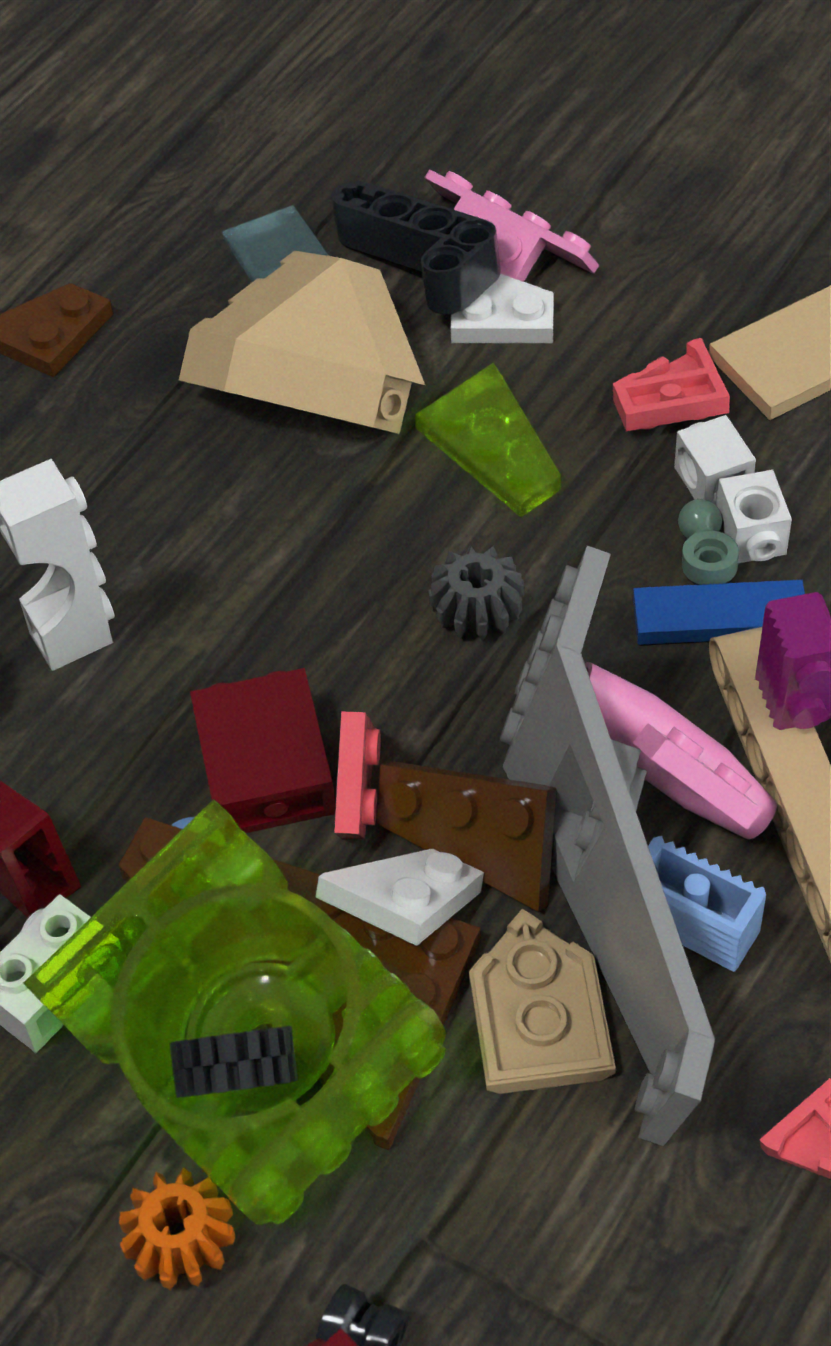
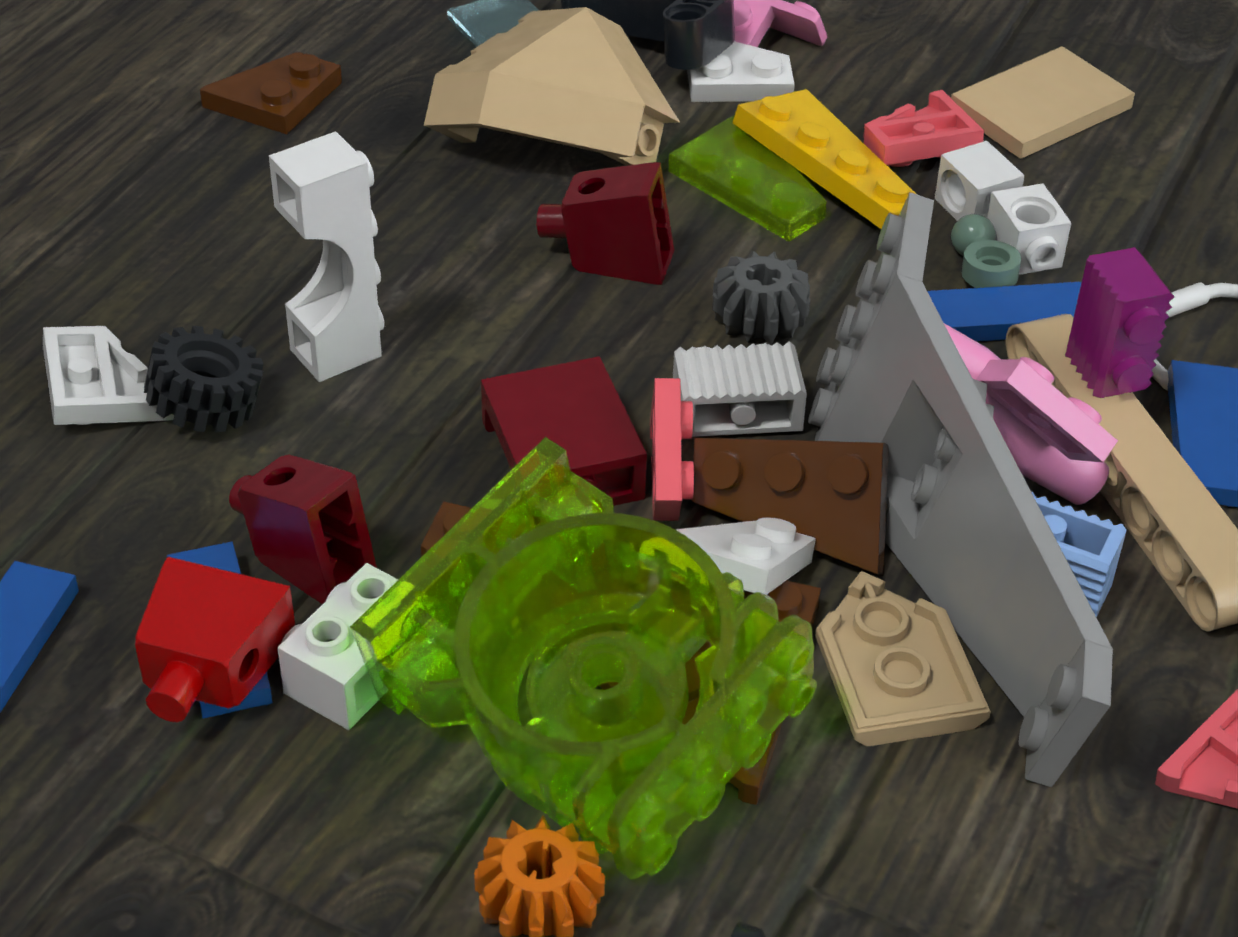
camera: 10 degrees left, 10 degrees down
black tyre [169,1026,298,1098] -> none
none -> dark red torso [536,162,674,285]
none -> white brick [673,342,807,437]
none -> yellow wing [732,89,916,229]

